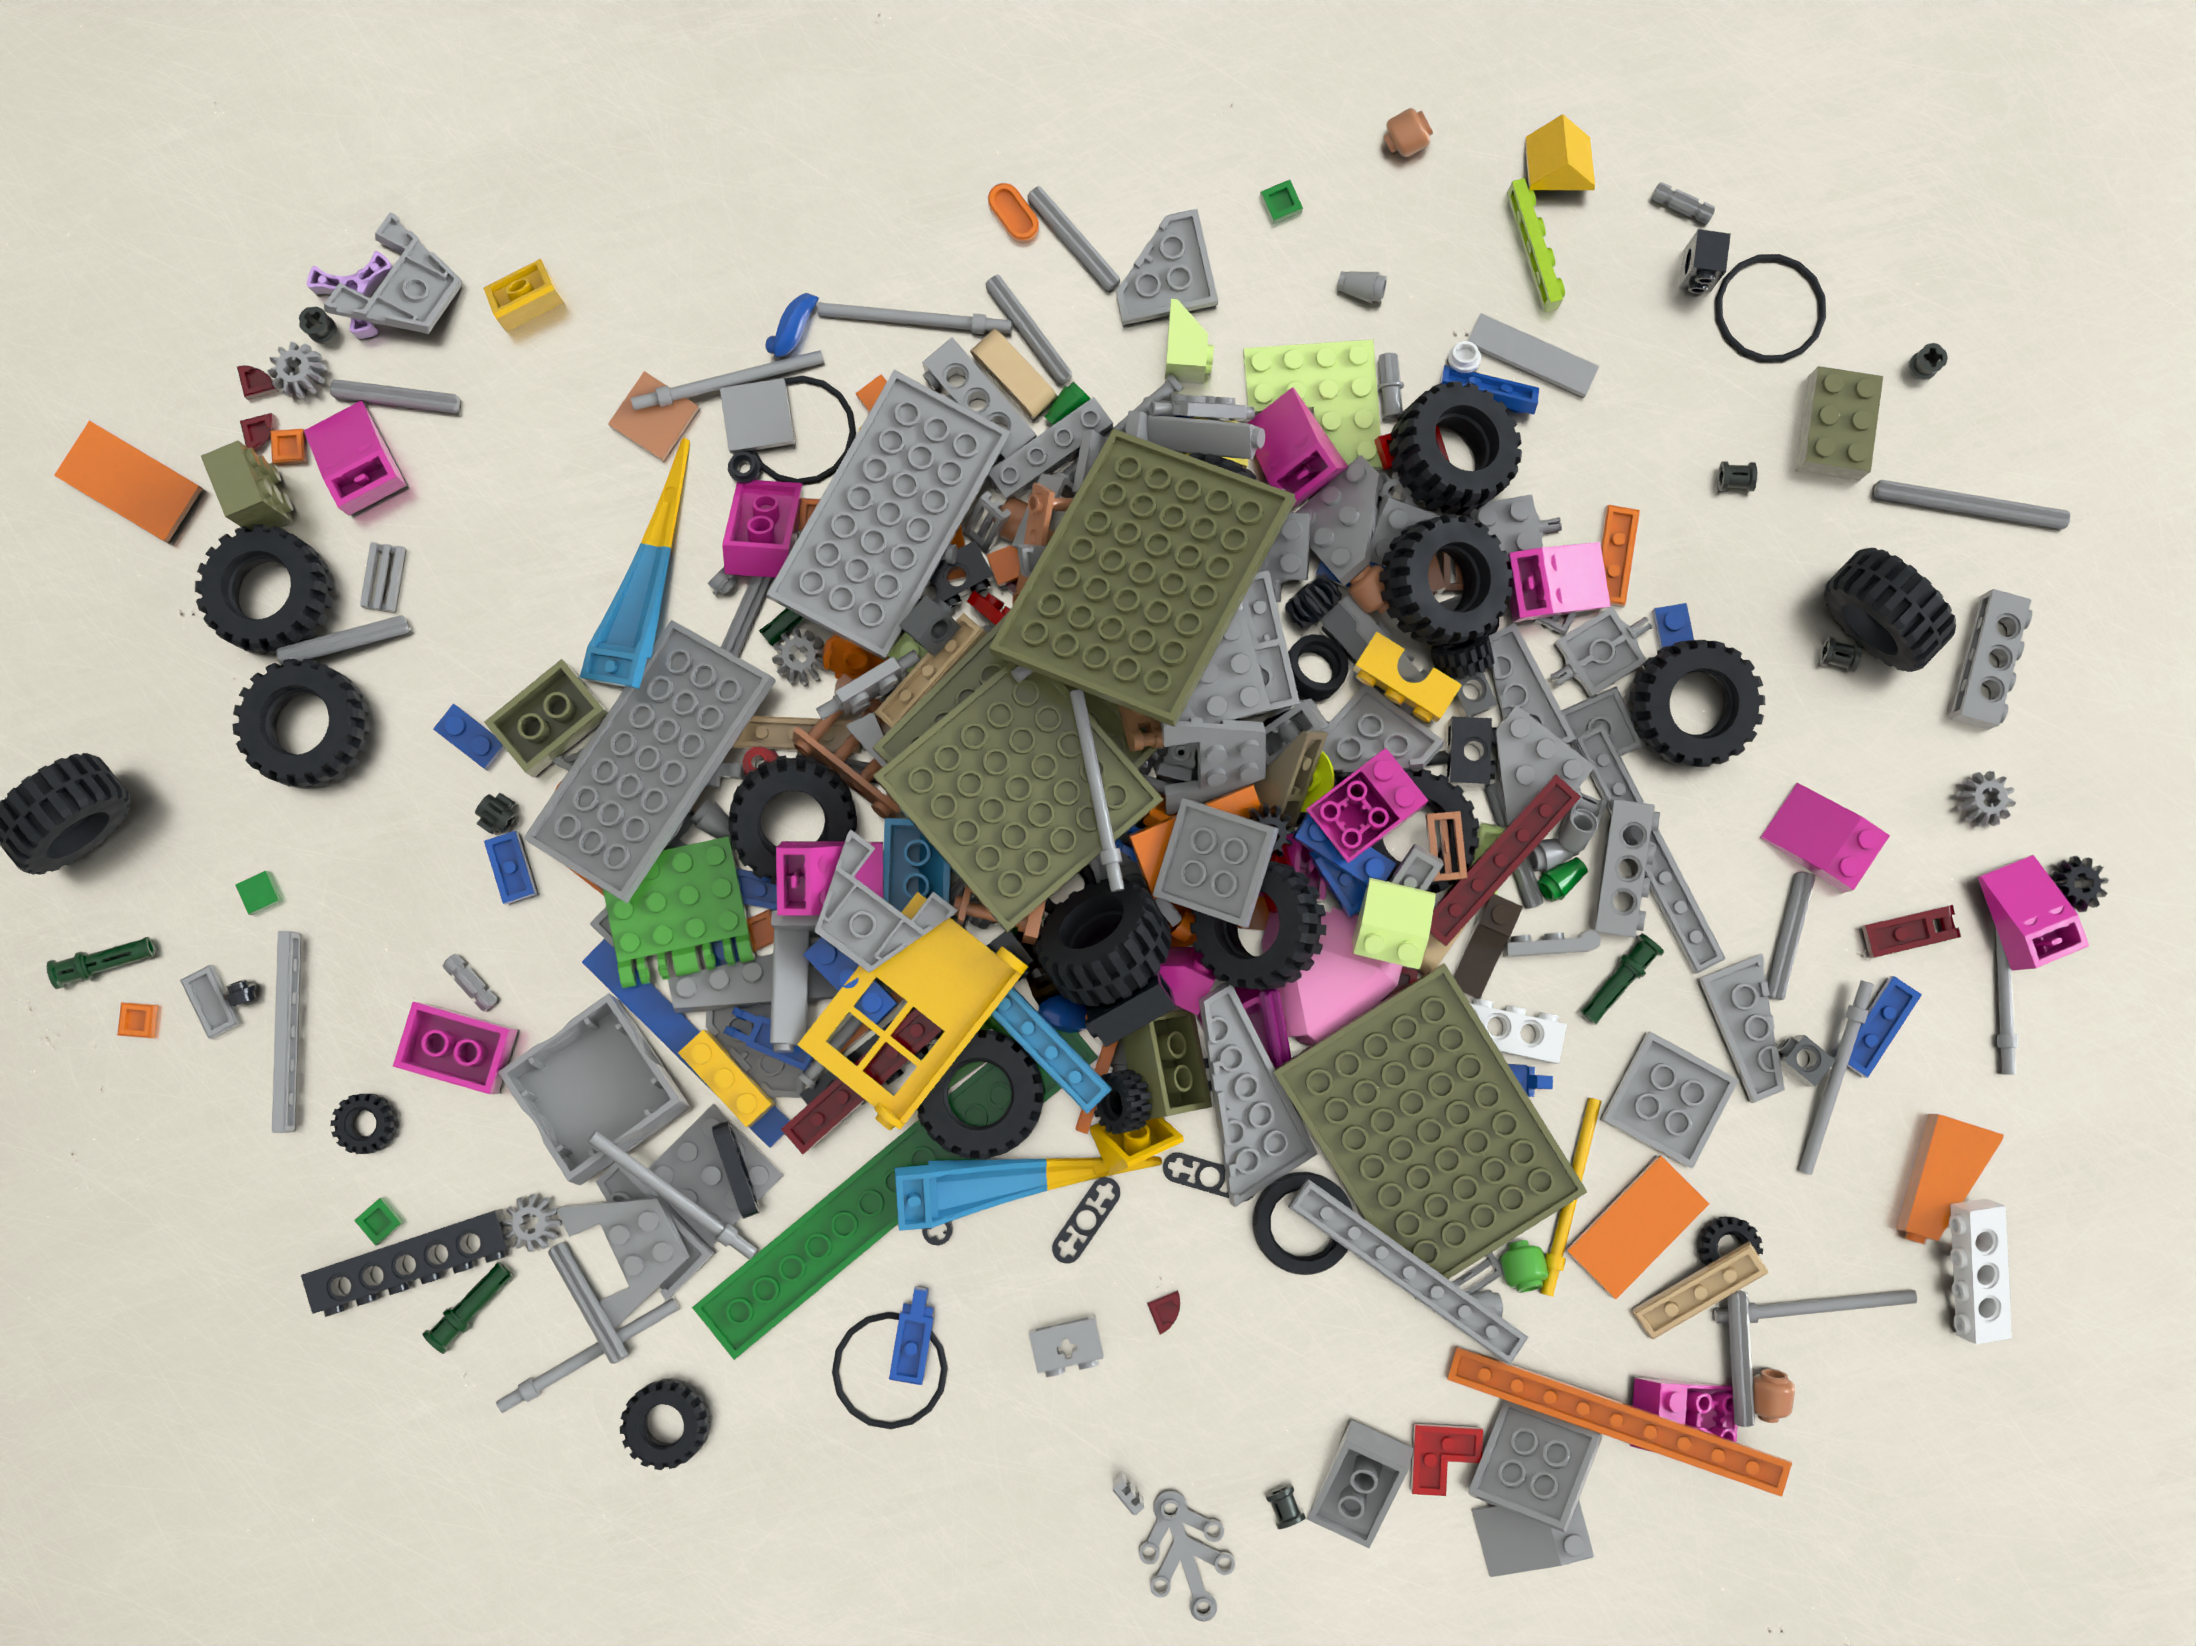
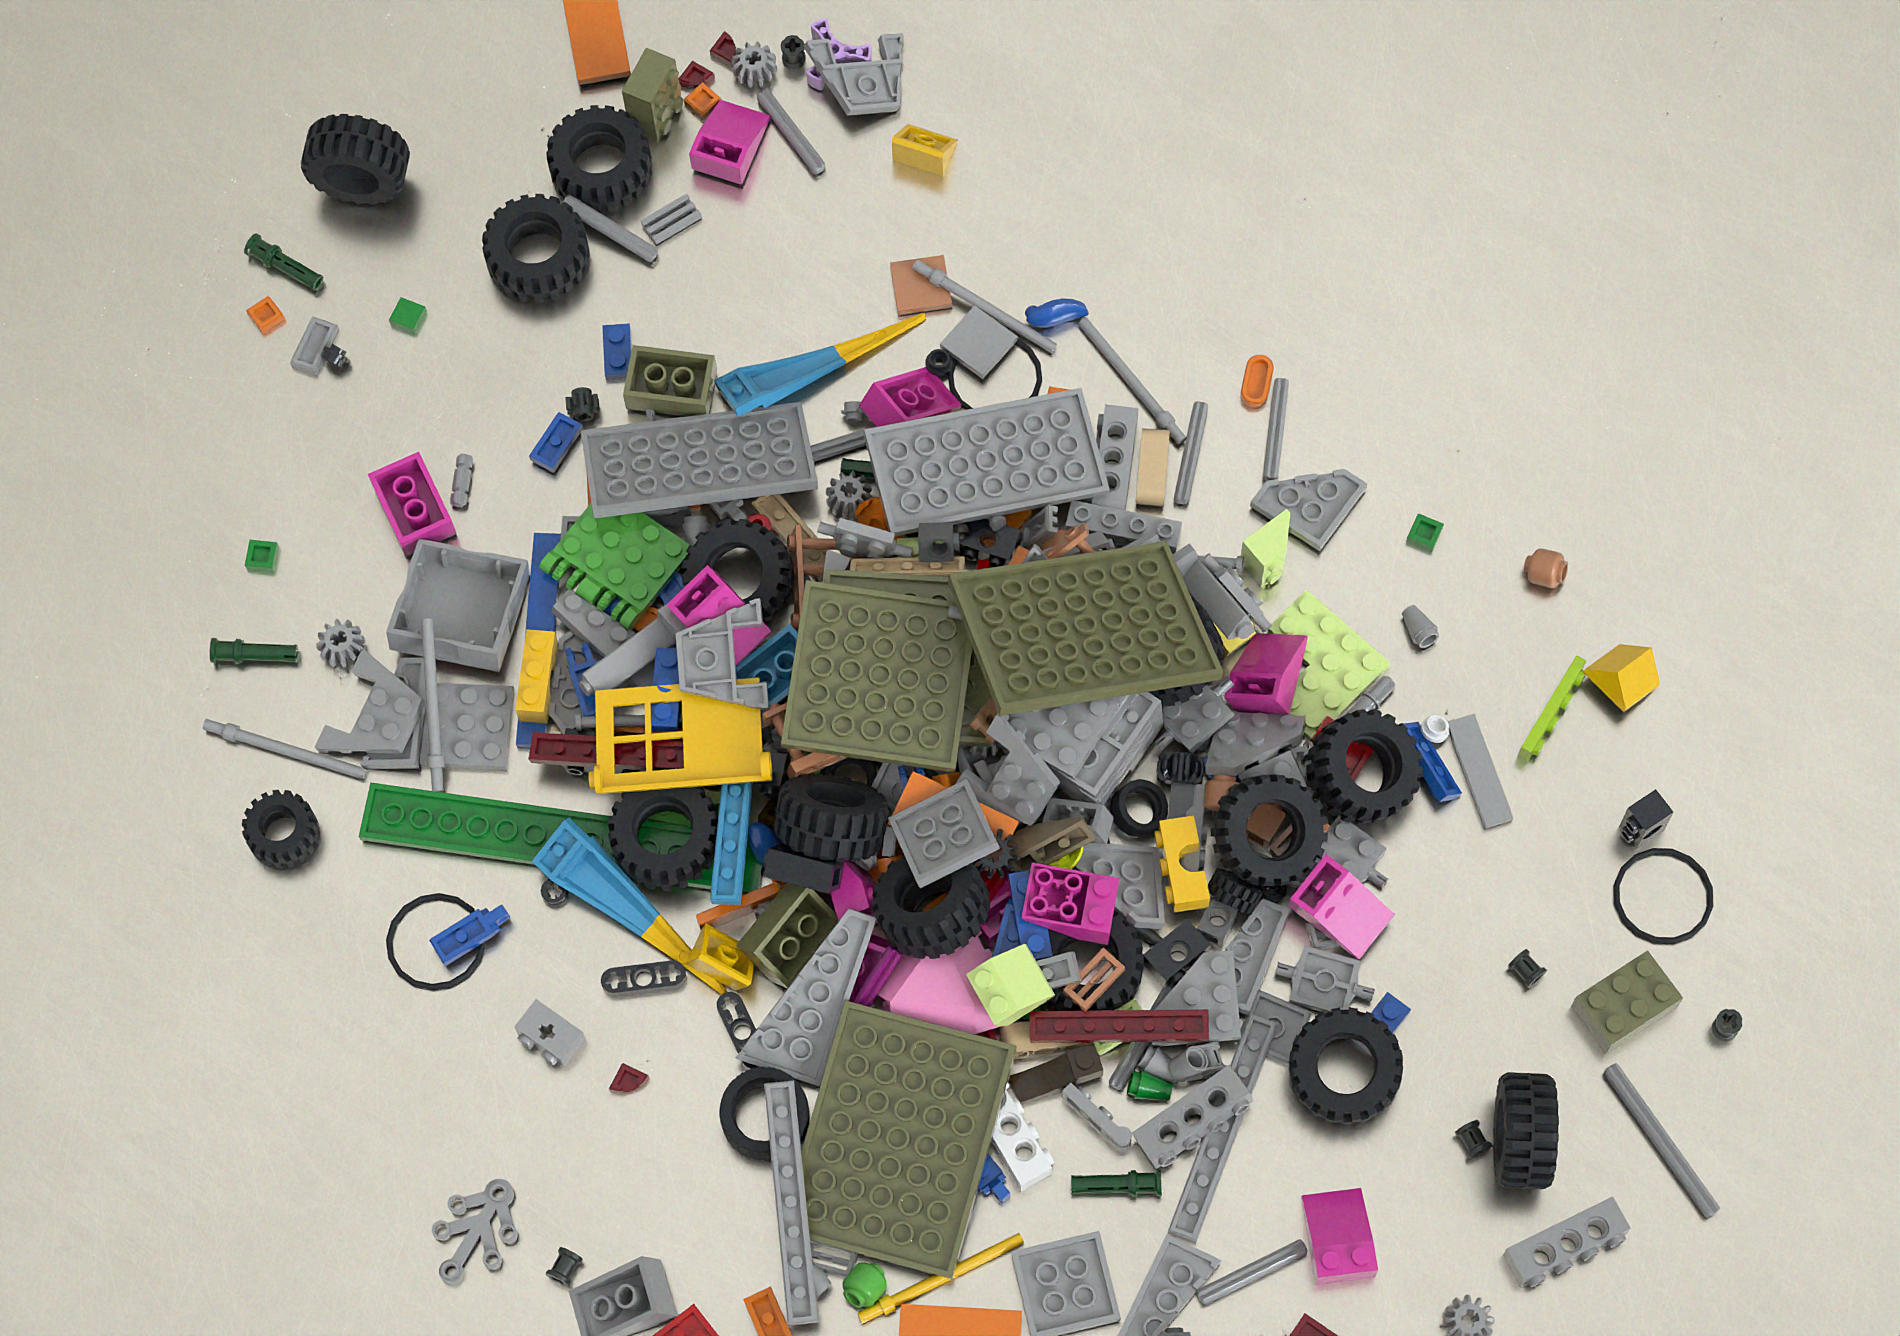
camera: 50 degrees right, 15 degrees down
light grey tile [272,931,301,1133] -> none
black brick [301,1209,514,1317] -> none
black tyre [330,1094,398,1154] -> none
light grey axle [548,1243,628,1364] -> none
black beam [712,1120,760,1219] -> none
green cone [1044,381,1091,425] -> none
light grey bar [1070,689,1124,892] -> none
black tyre [1094,1070,1152,1134] -> none
light grey tile [1113,1471,1144,1515] -> none
orange tile [1600,505,1640,607] -> none
light grey axle [1652,182,1715,224] -> none

